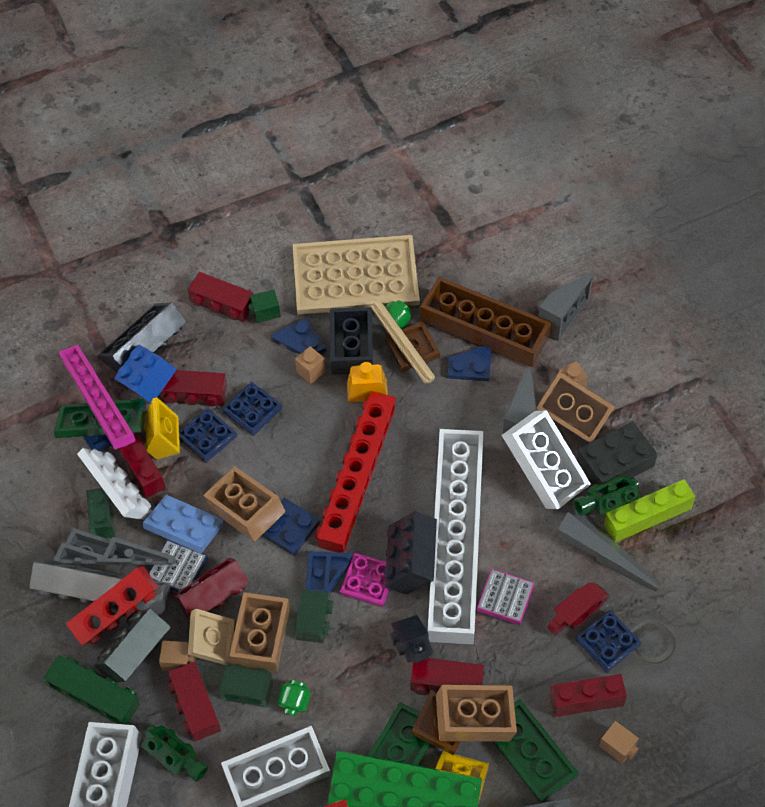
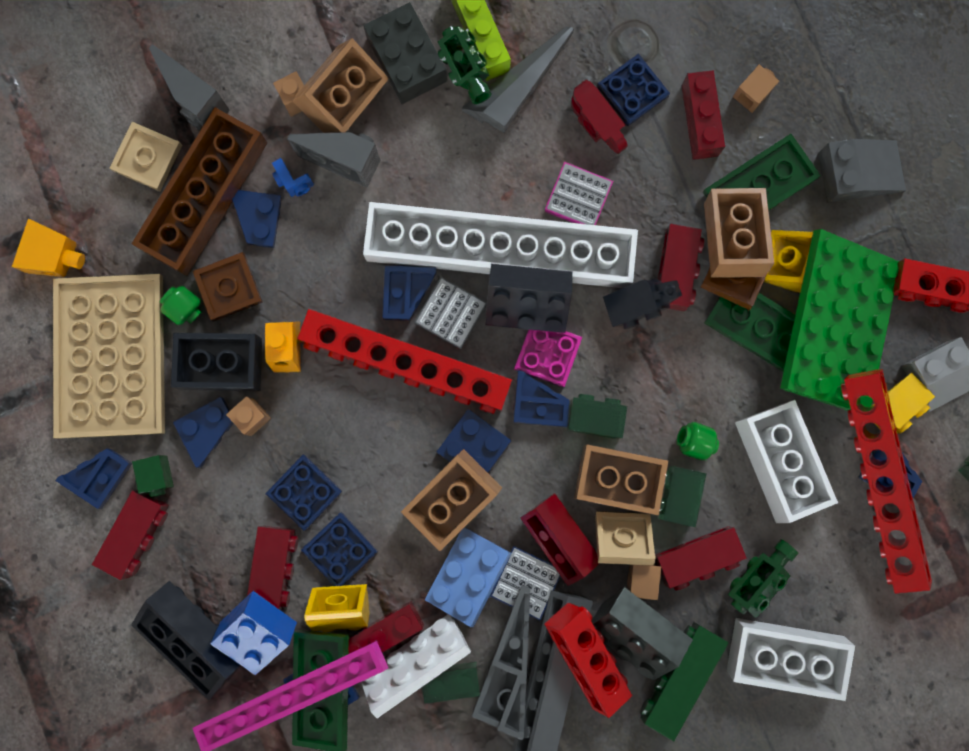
camera: 90 degrees left, 25 degrees up
tan axle [370,301,435,384] -> none
white brick [502,410,591,509] -> none
none -> light orange torso [12,219,85,277]
none -> dark blue wing [55,449,132,509]
none -> tan plate [110,122,182,191]
none -> blue bracket [272,158,314,197]
none -> dark blue wing [383,266,437,321]
none -> light grey tile [414,277,487,350]

